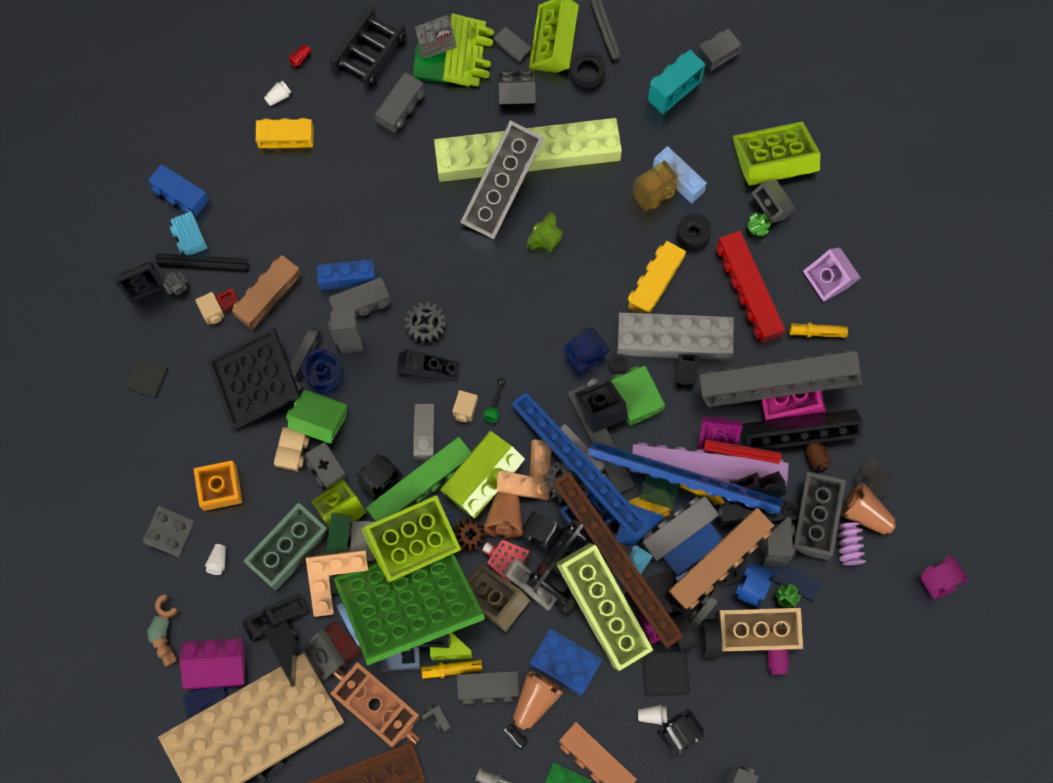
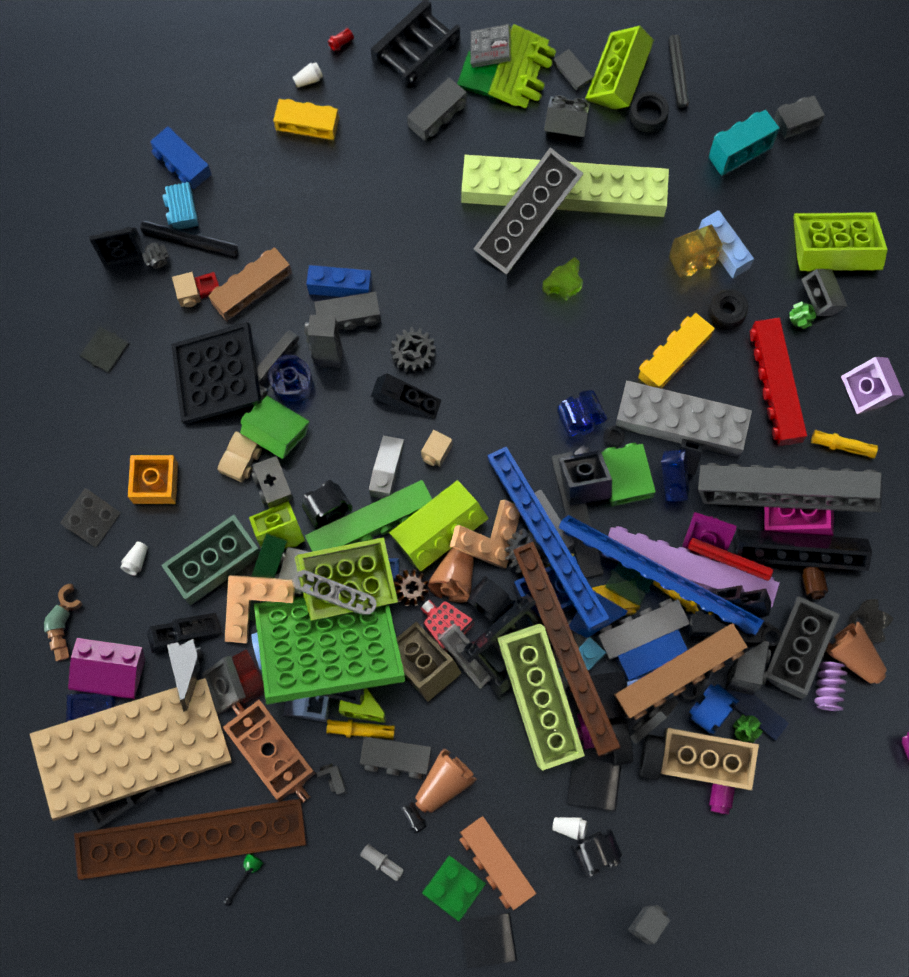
camera: 15 degrees right, 0 degrees up
green hinge [482,378,505,423] -> none
blue brick [529,629,603,697] -> none
none -> light grey beam [292,570,376,615]
none -> clear blue brick [661,450,689,501]

